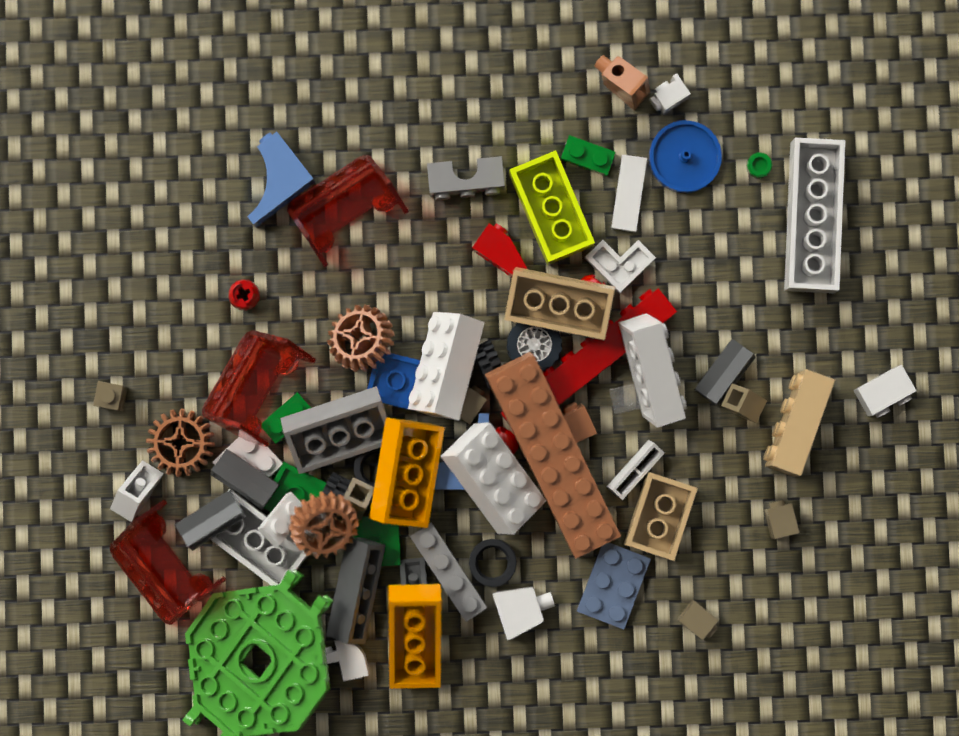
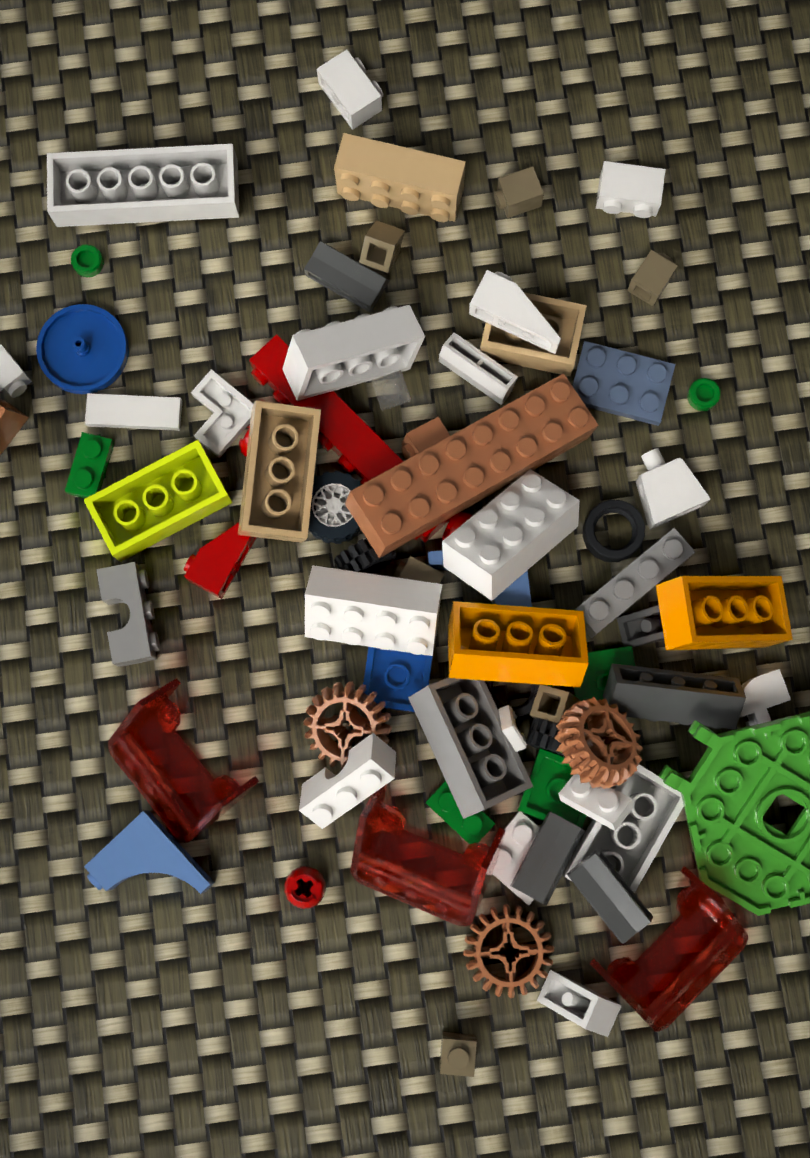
camera: 90 degrees left, 5 degrees down
none -> white arch [299,733,396,829]
none -> white slope [469,270,561,354]
none -> white tile [498,705,527,752]
none -> white brick [596,161,666,218]
none -> green tile [687,378,720,411]

